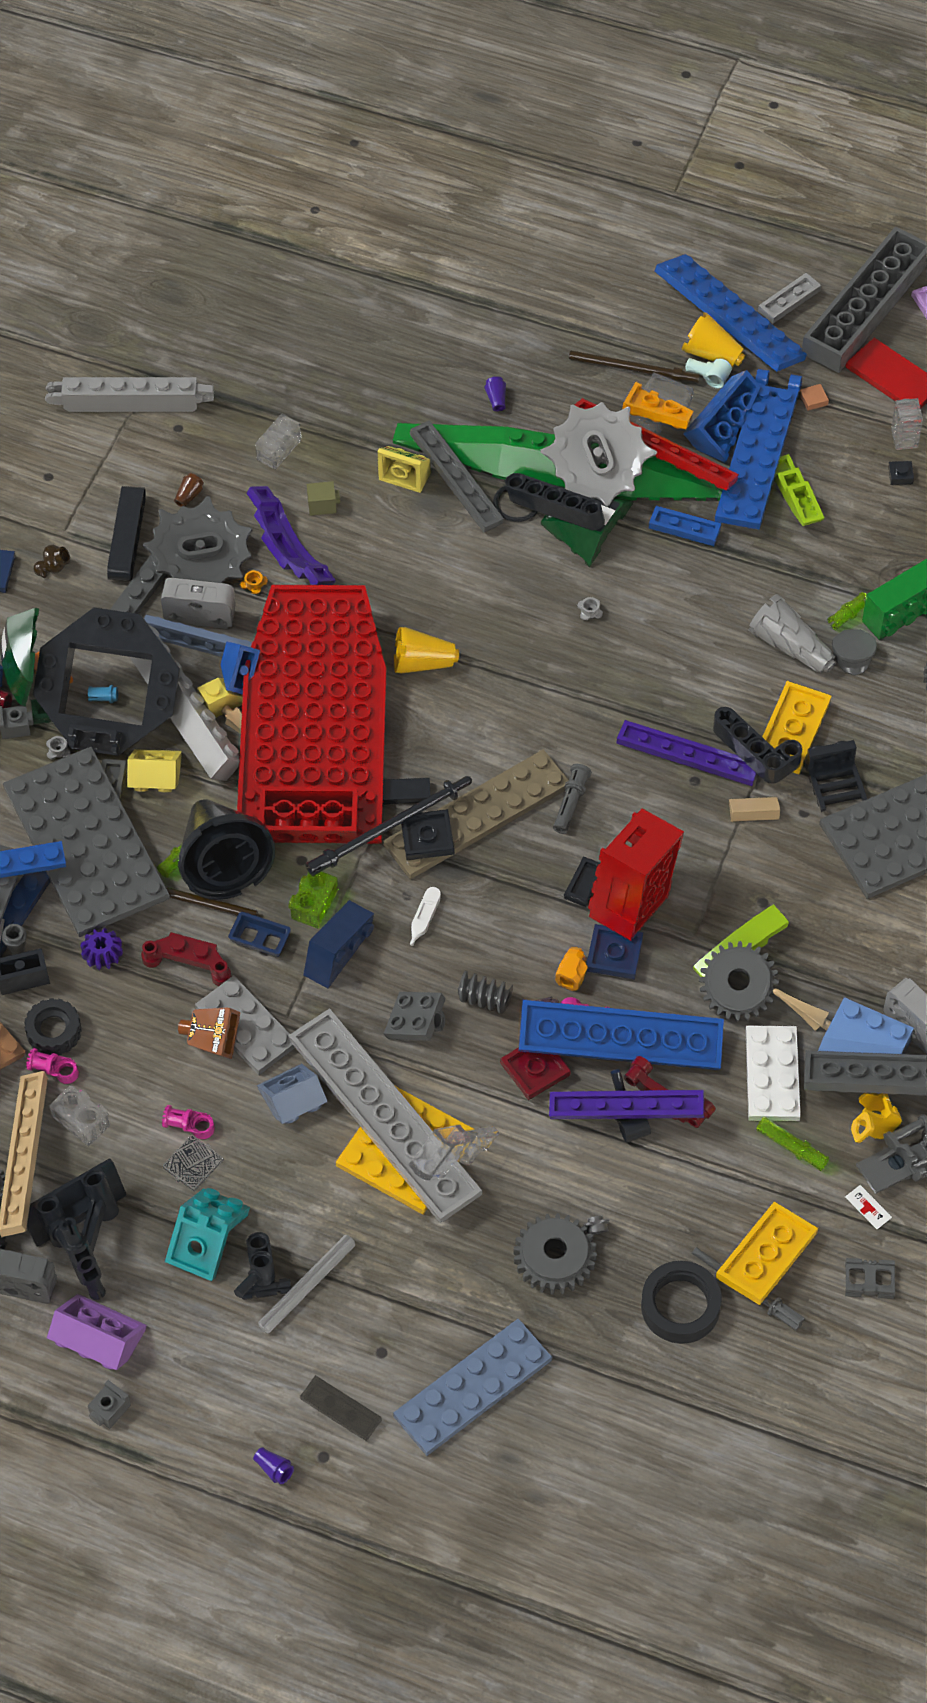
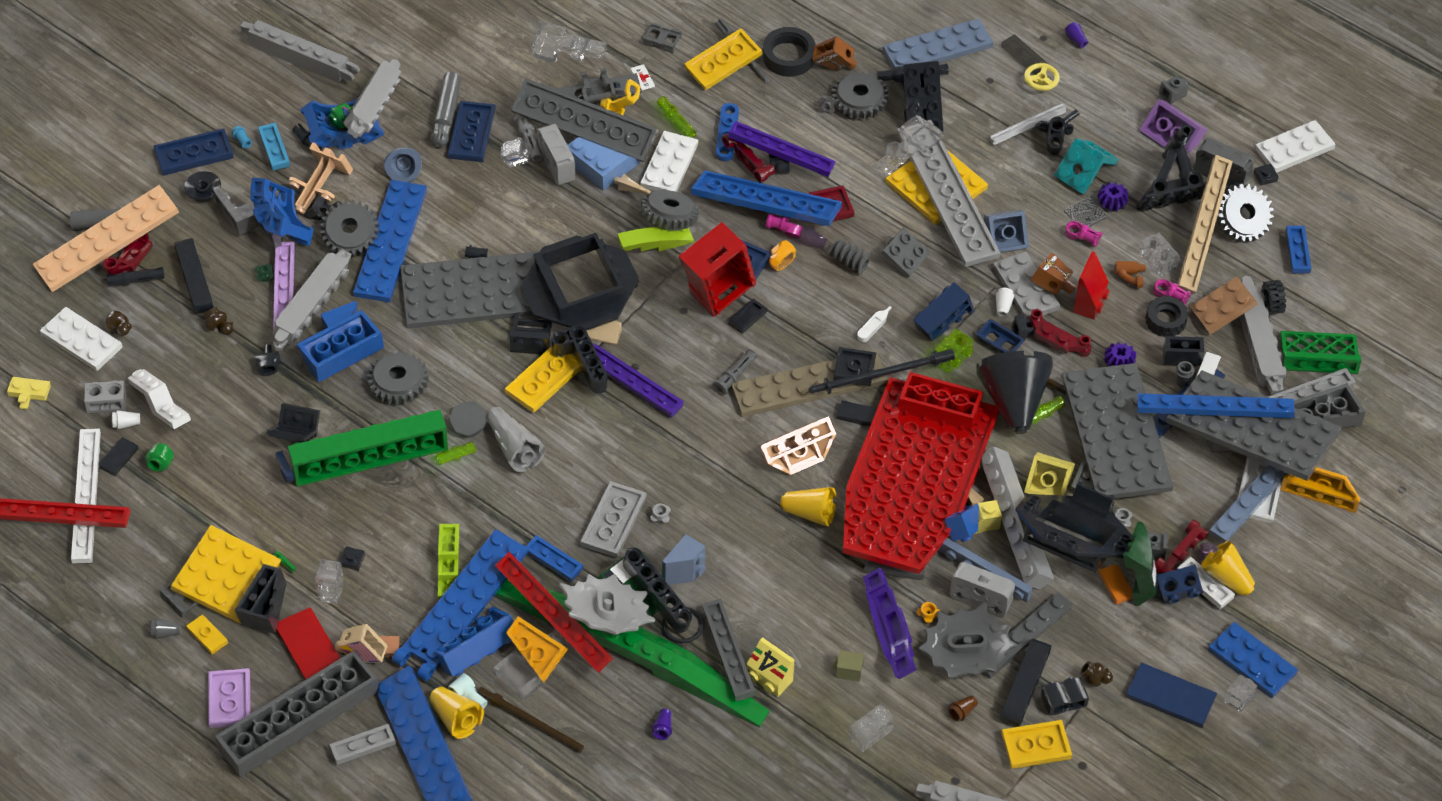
camera: 165 degrees left, 5 degrees down
none -> tan torso [335,624,388,663]
none -> black hinge [520,233,639,331]
none -> light grey plate [581,481,647,558]
none -> sand blue slope [662,535,706,585]
none -> blue plate [716,103,739,162]
none -> light nougat wedge [760,416,836,475]
none -> dark orange torso [812,36,857,71]
none -> black plate [877,61,949,132]
none -> white cone [996,288,1014,317]
none -> yellow plate [1001,720,1072,769]
none -> black tile [1011,315,1034,341]
none -> light yellow piece [1024,63,1060,91]
none -> black brick [1041,677,1089,715]
none -> red slope [1073,251,1110,320]
none -> dark purple gear [1097,181,1129,212]
none -> dark orange plant [1115,261,1146,289]

